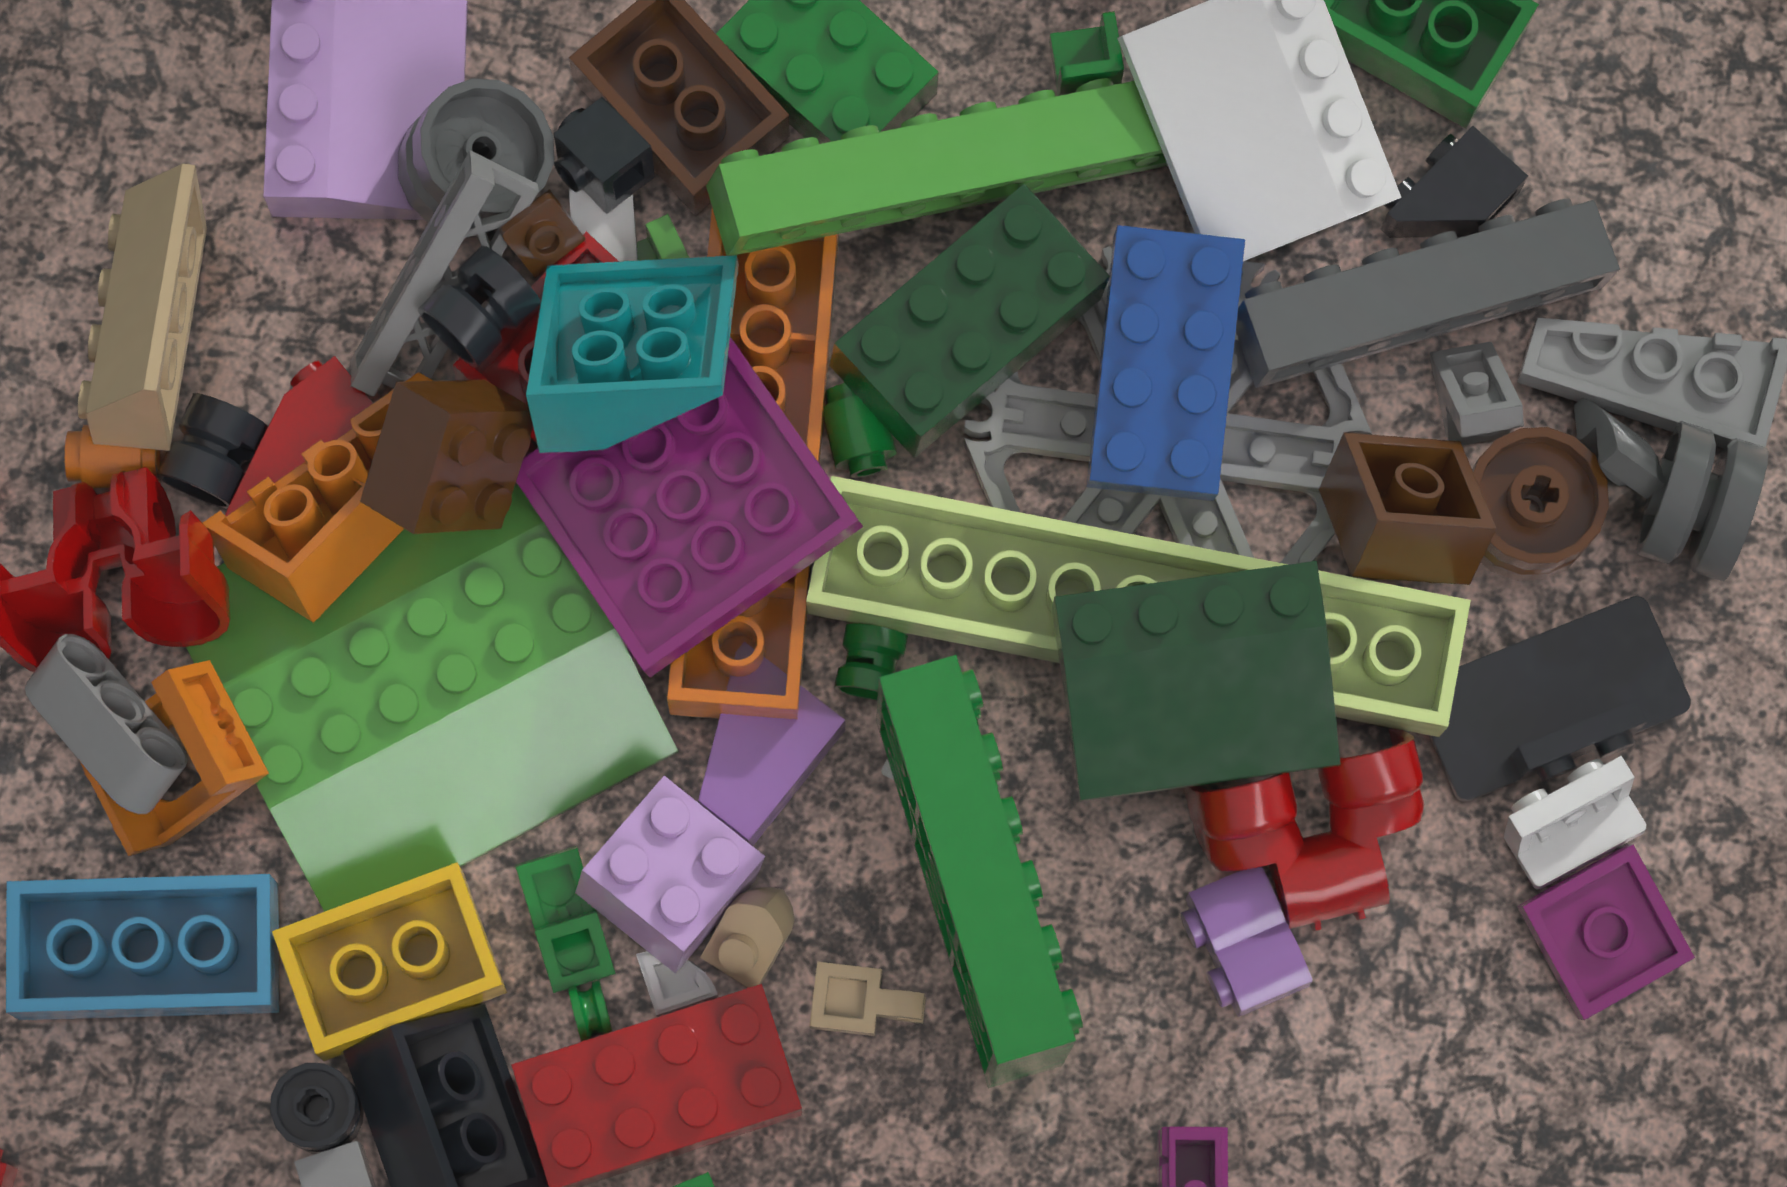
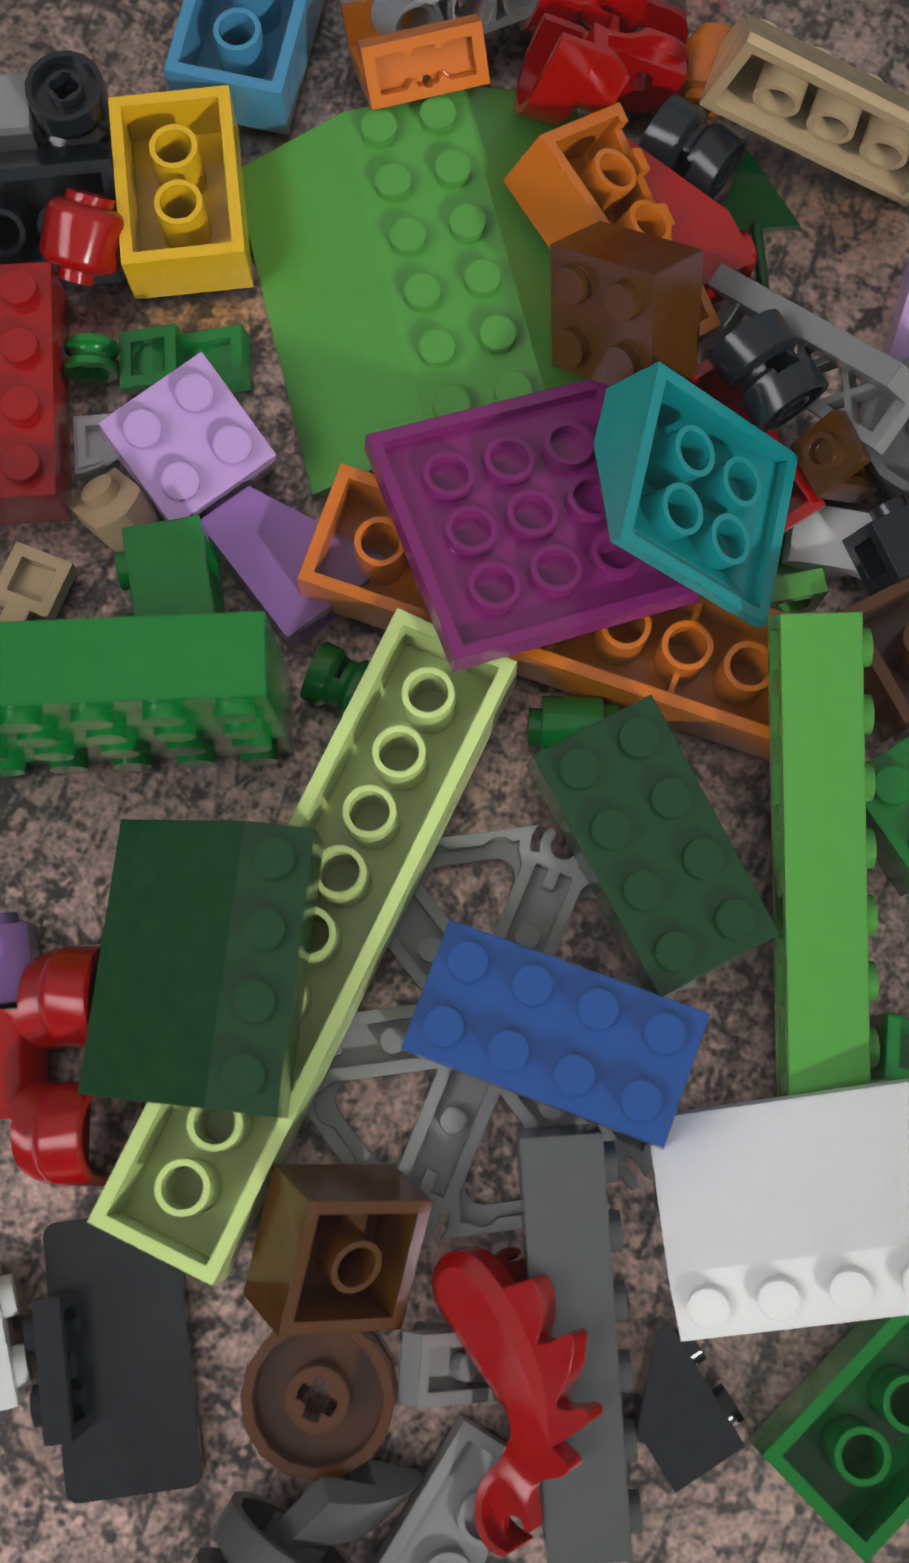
camera: 110 degrees right, 0 degrees up
none -> red head [39,187,124,286]
none -> green brick [115,515,226,617]
none -> red animal [431,1246,603,1557]
none -> dark green piece [723,149,800,289]

